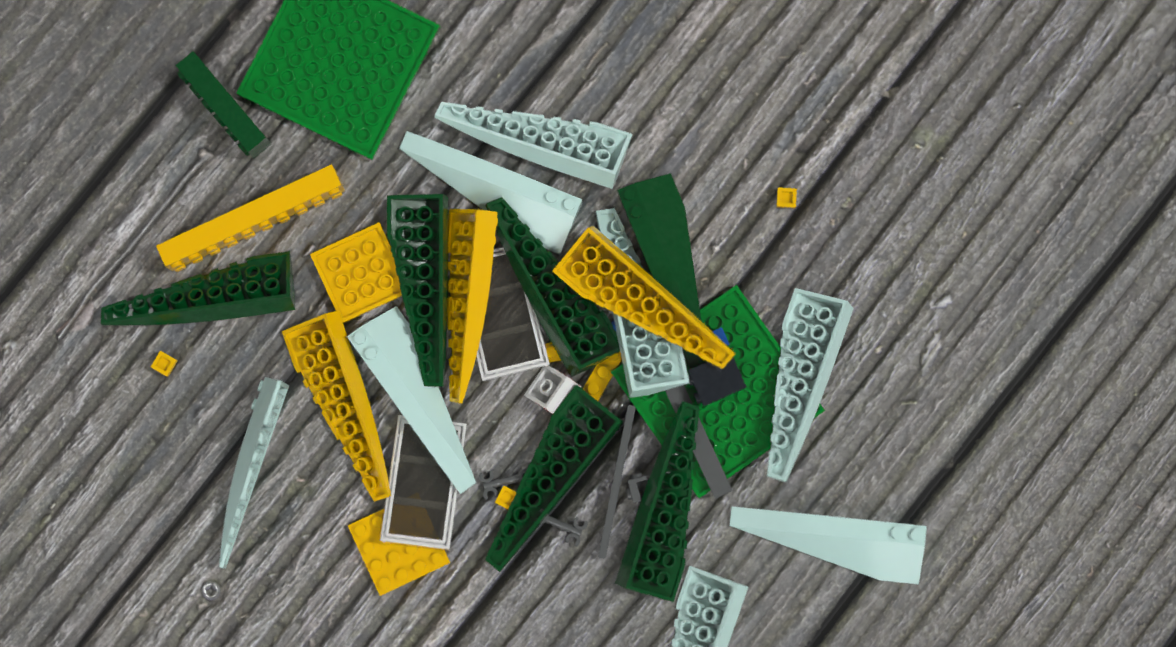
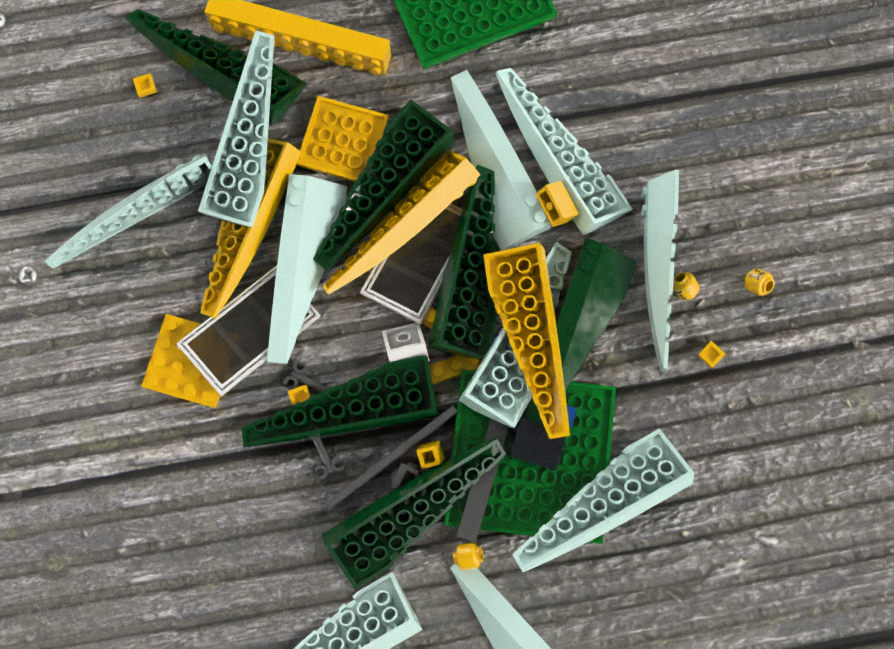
camera: 40 degrees right, 5 degrees down
none -> light aqua wedge [198,30,274,228]
none -> yellow brick [416,440,445,469]
none -> yellow head [453,542,484,570]
none -> yellow brick [535,181,579,227]
none -> light aqua wedge [641,170,679,371]
none -> yellow head [673,272,700,300]
none -> yellow head [745,268,775,296]

